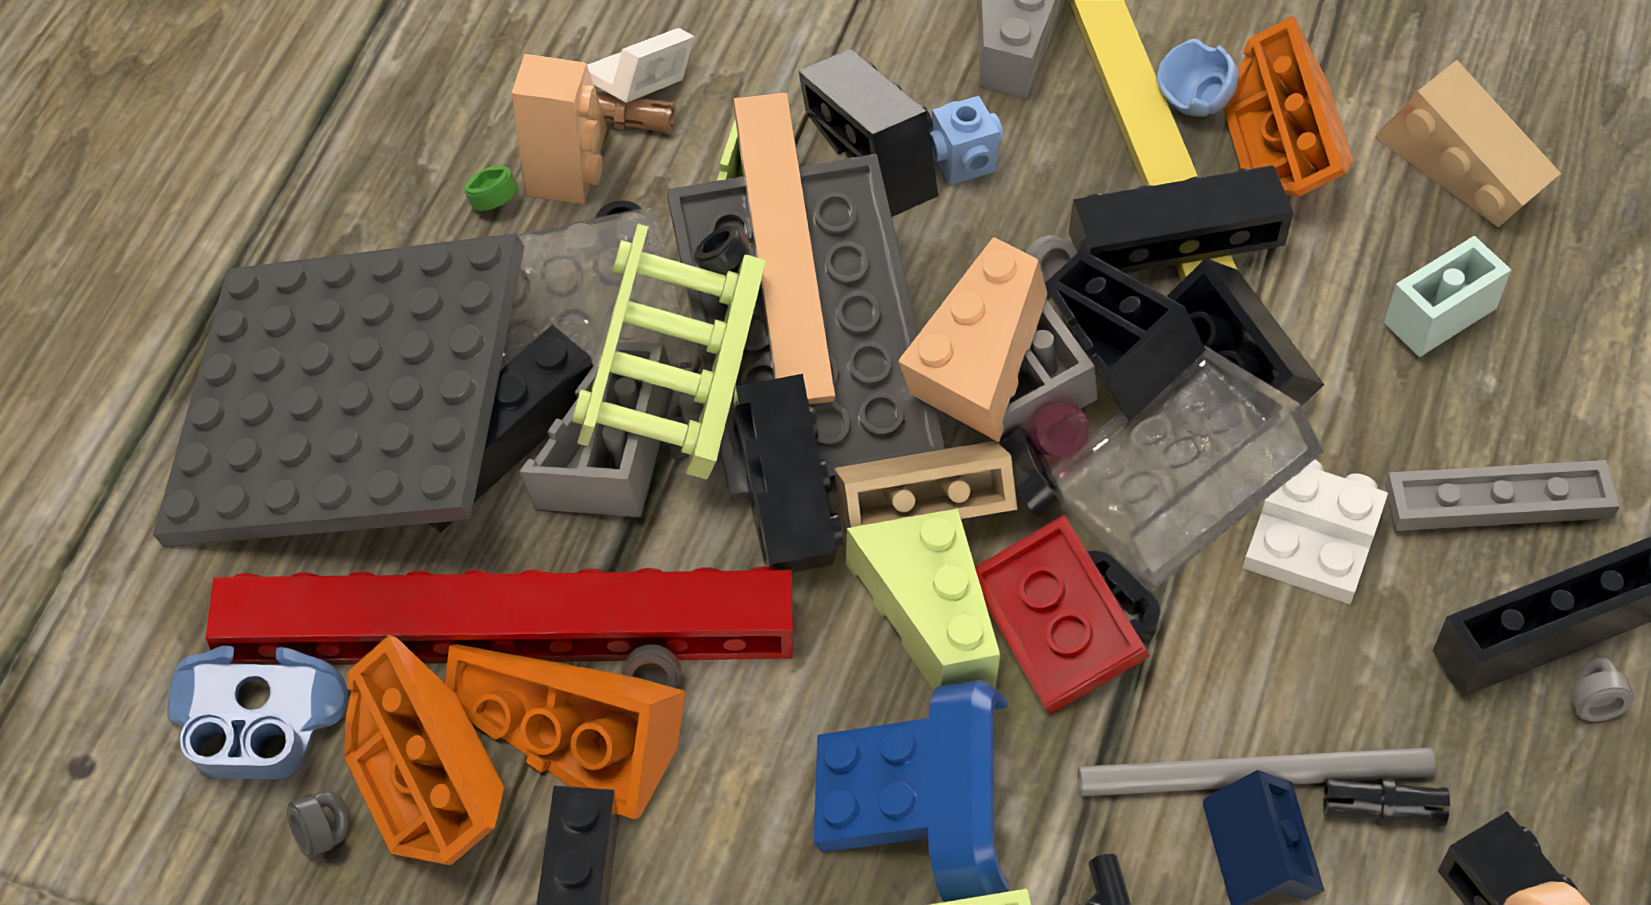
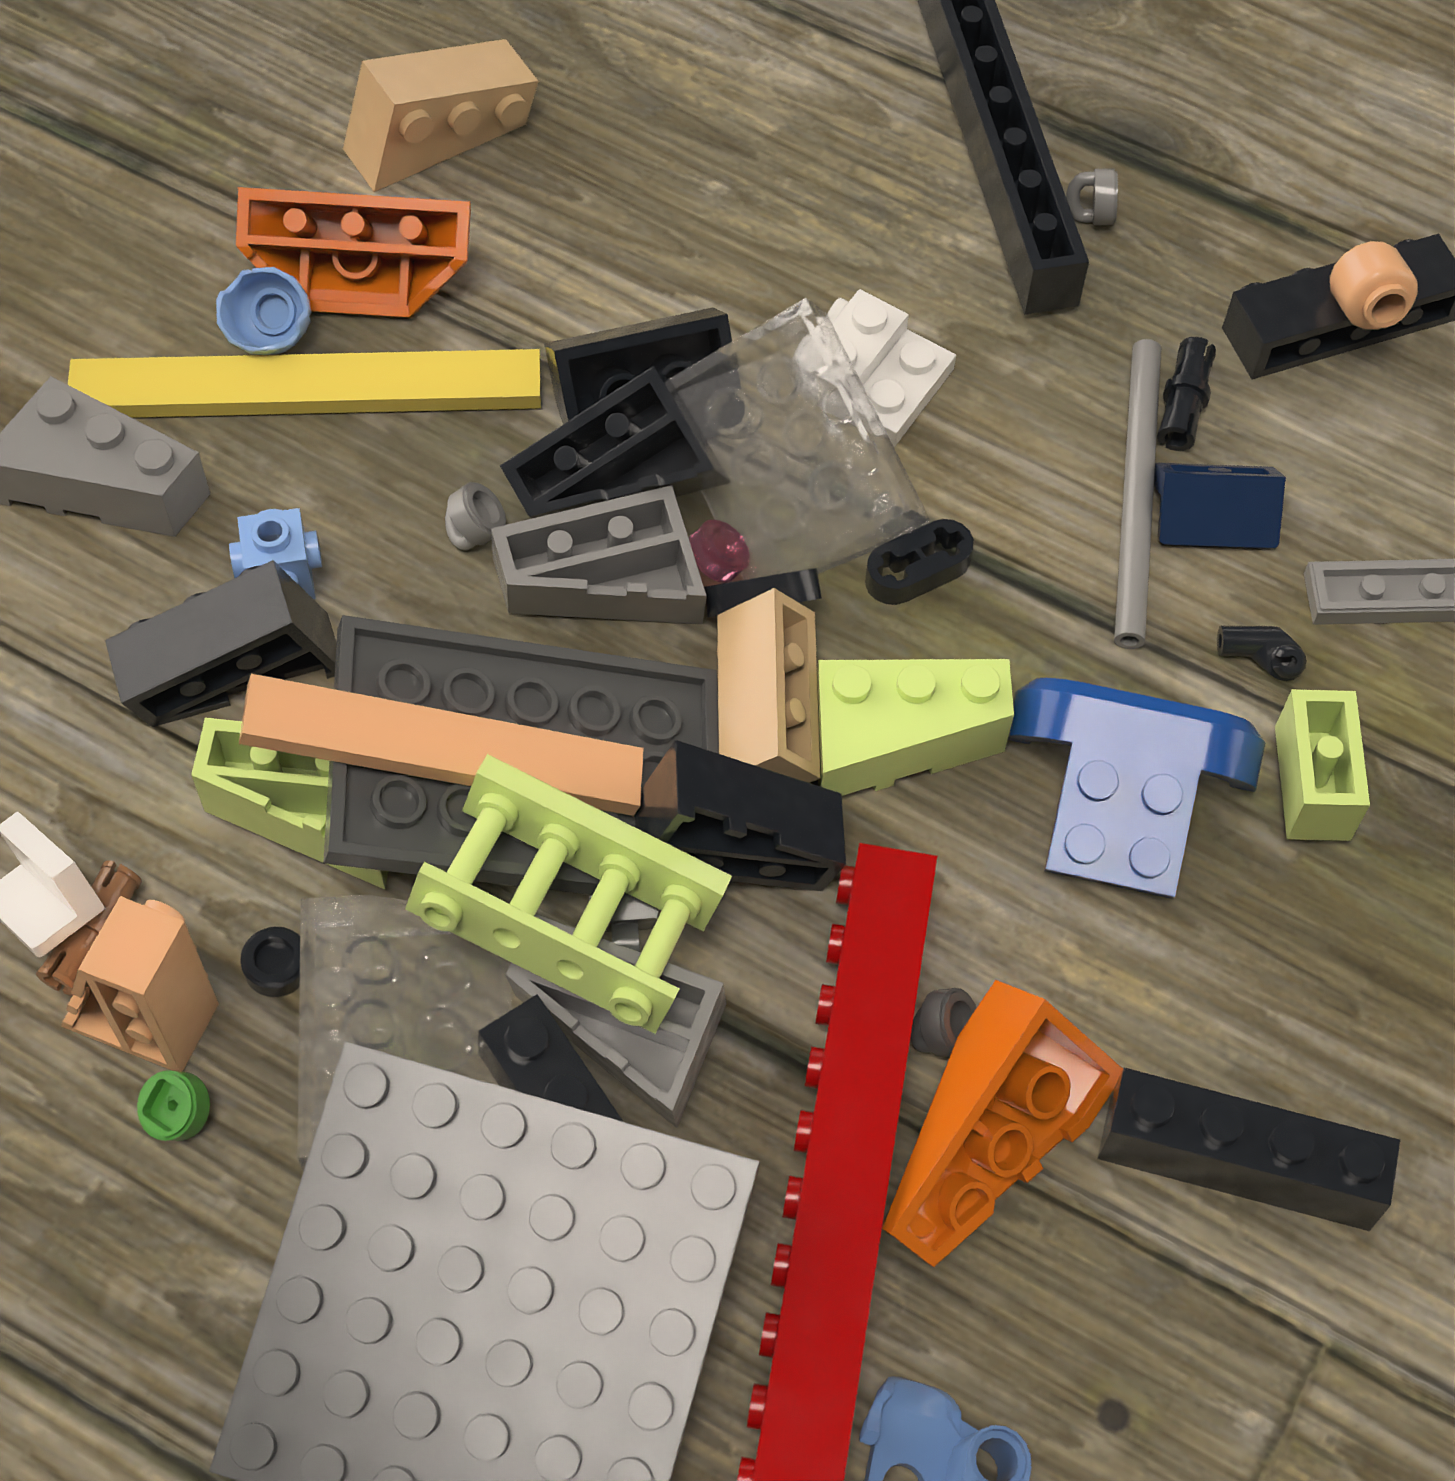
camera: 80 degrees left, 5 degrees up
dark grey tile [287,791,350,859] -> none
orange wedge [344,635,505,865] -> none
black tile [694,226,750,274] -> none
light nougat wedge [898,237,1047,442] -> none
red tile [975,515,1150,715] -> none
black brick [1069,165,1294,273] -> none
light aqua brick [1384,236,1511,357] -> none
light grey plate [1385,460,1620,531] -> none

